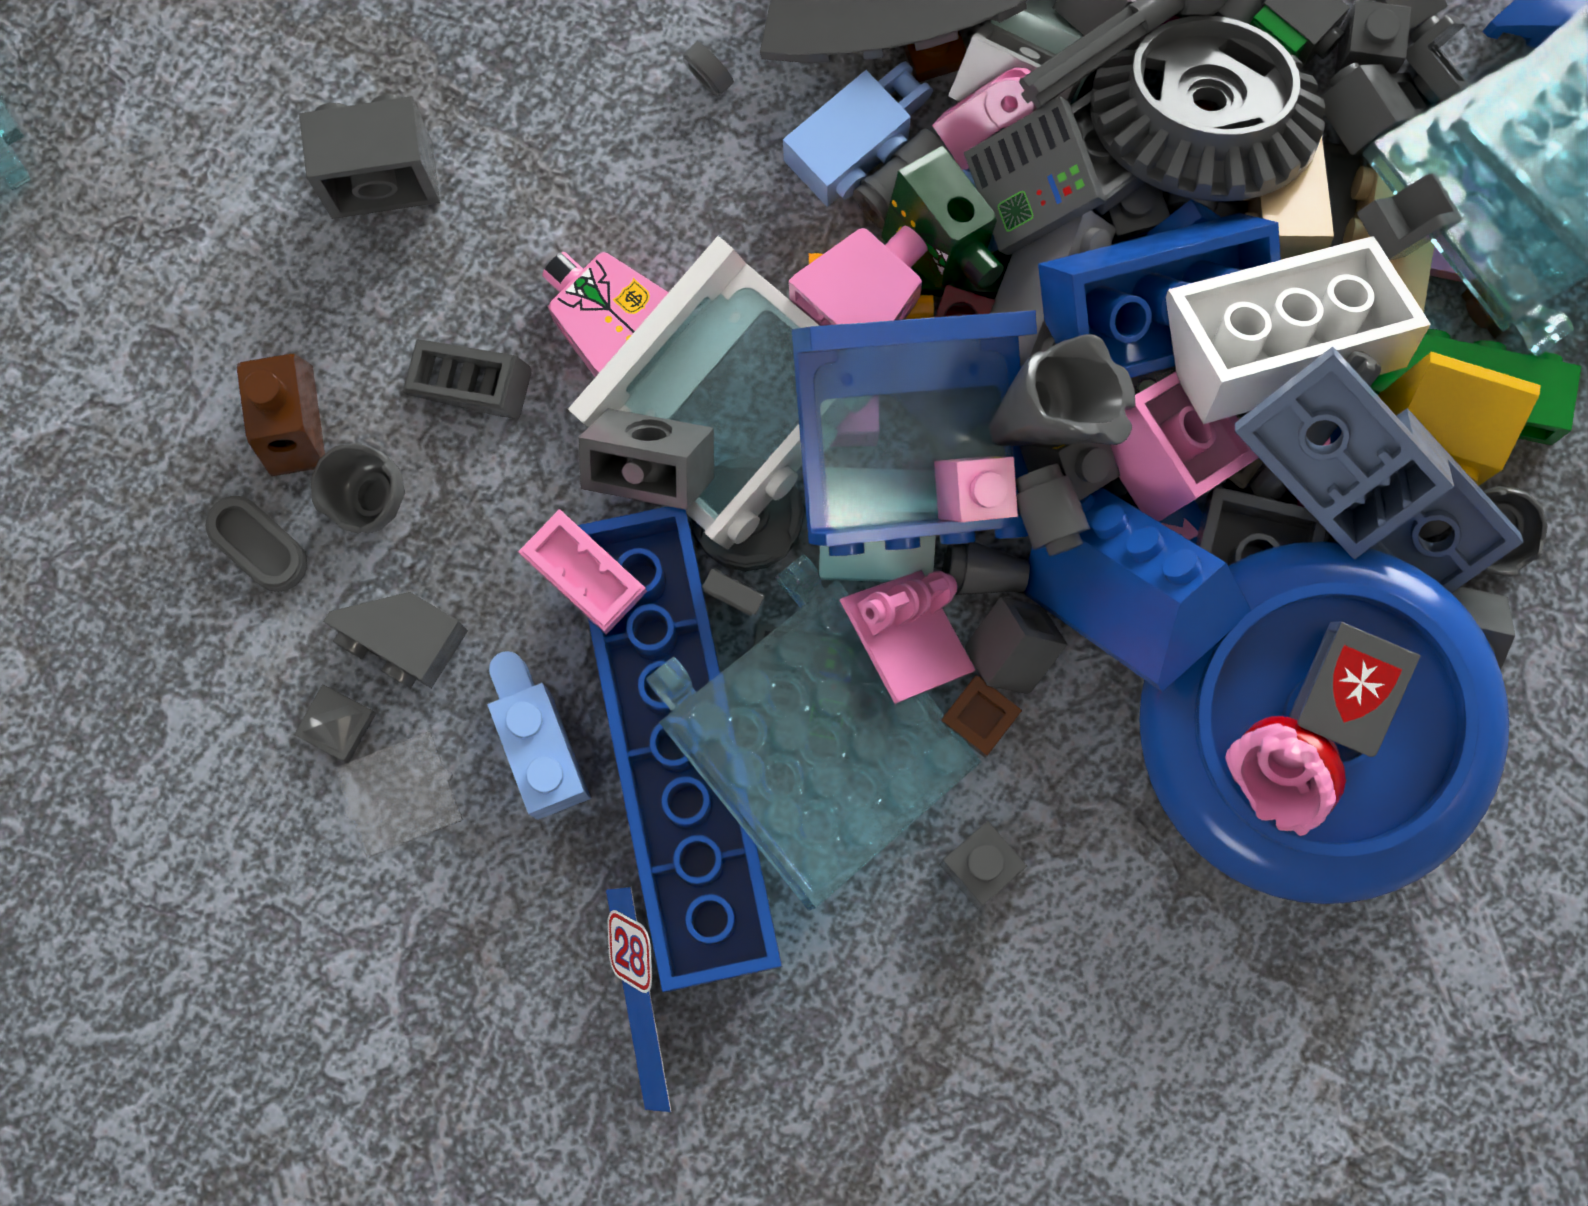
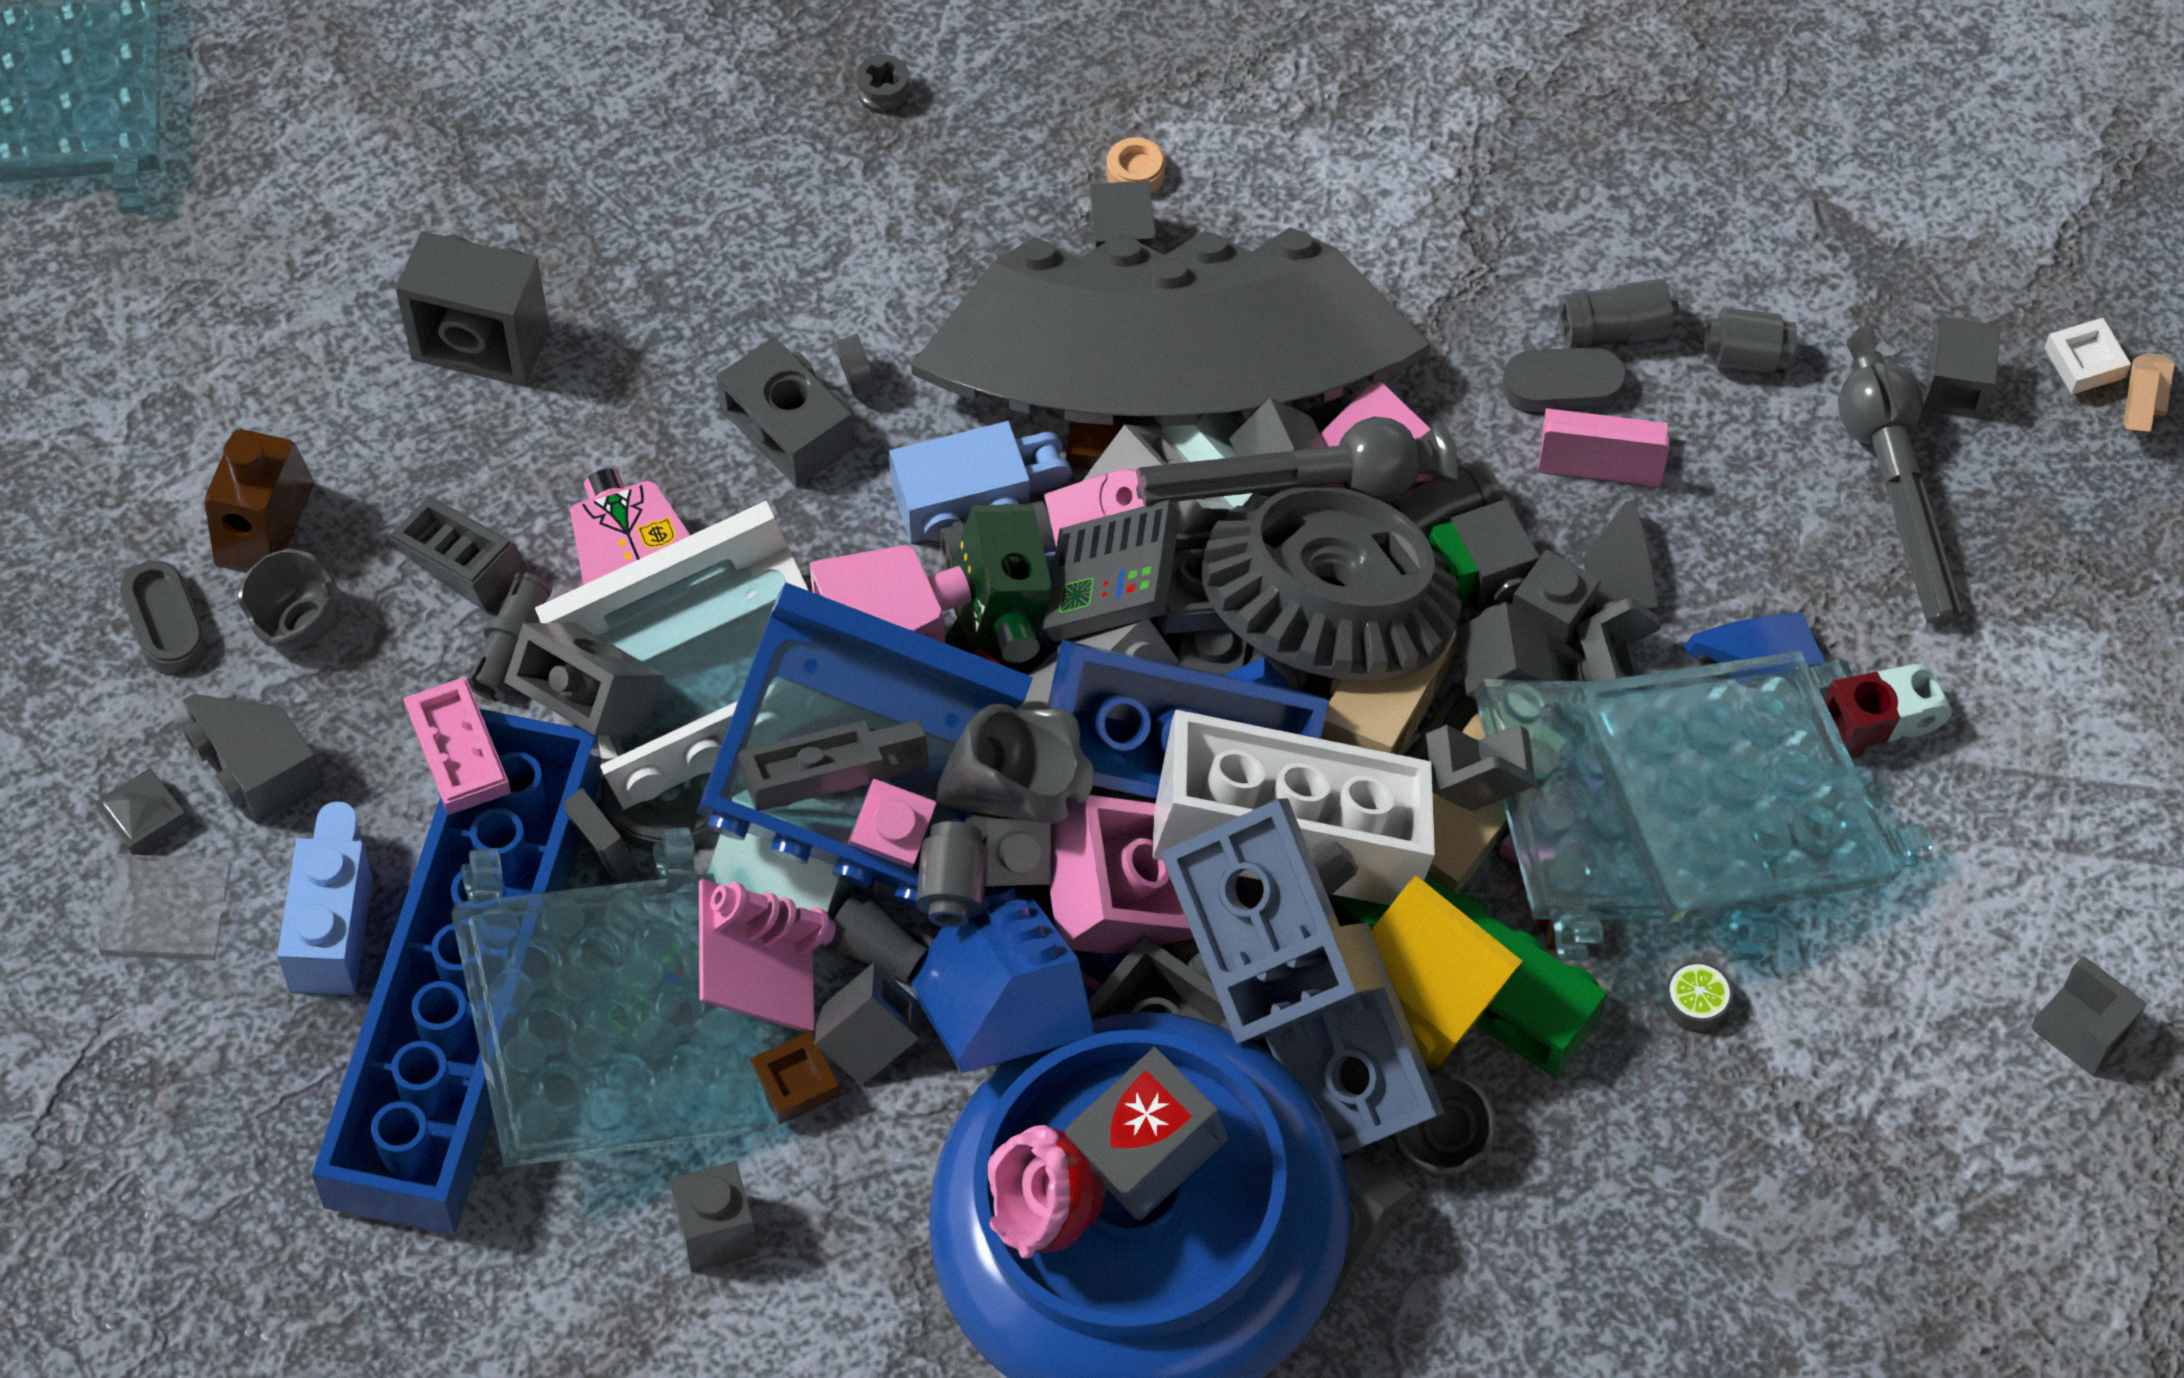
camera: 20 degrees right, 20 degrees down
blue sticker [606,887,671,1112] -> none
none -> dark grey pin [467,572,552,700]
none -> dark grey brick [717,336,855,488]
none -> dark grey hinge [738,720,929,811]

